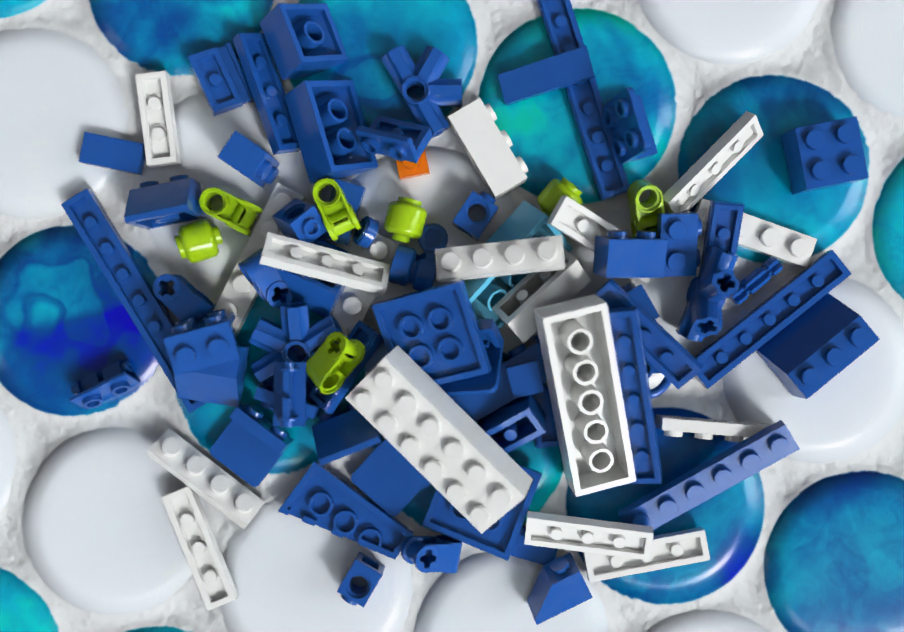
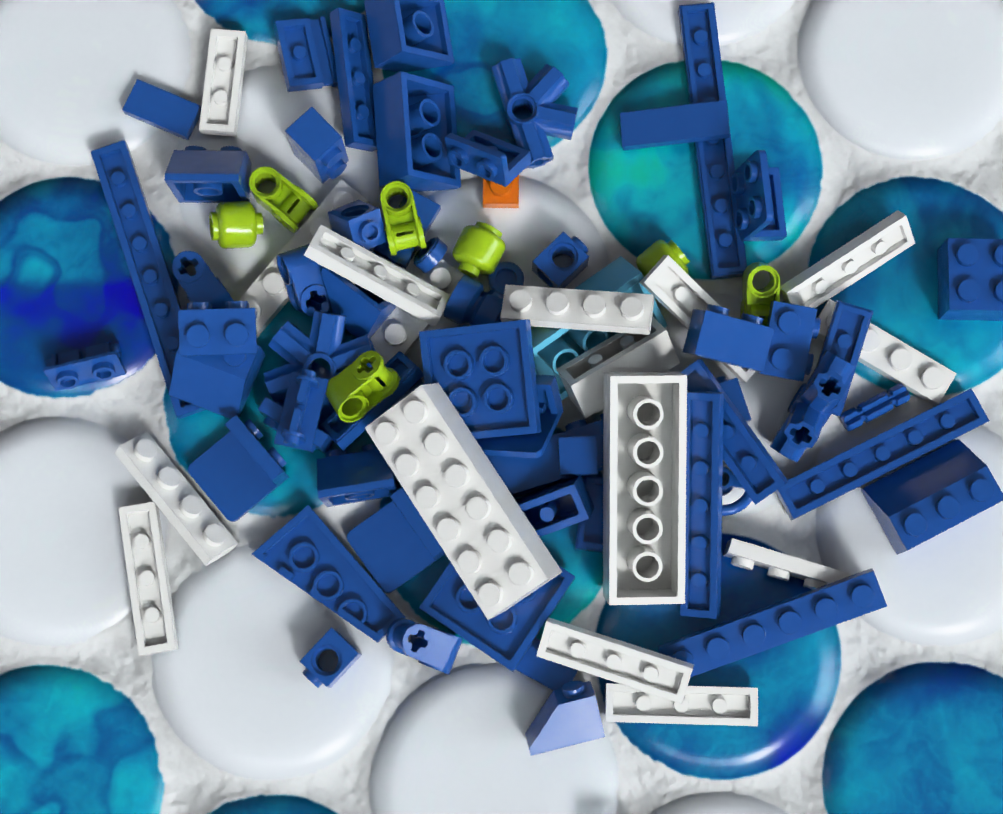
camera: 15 degrees right, 10 degrees down
white brick [448,98,528,200] -> none

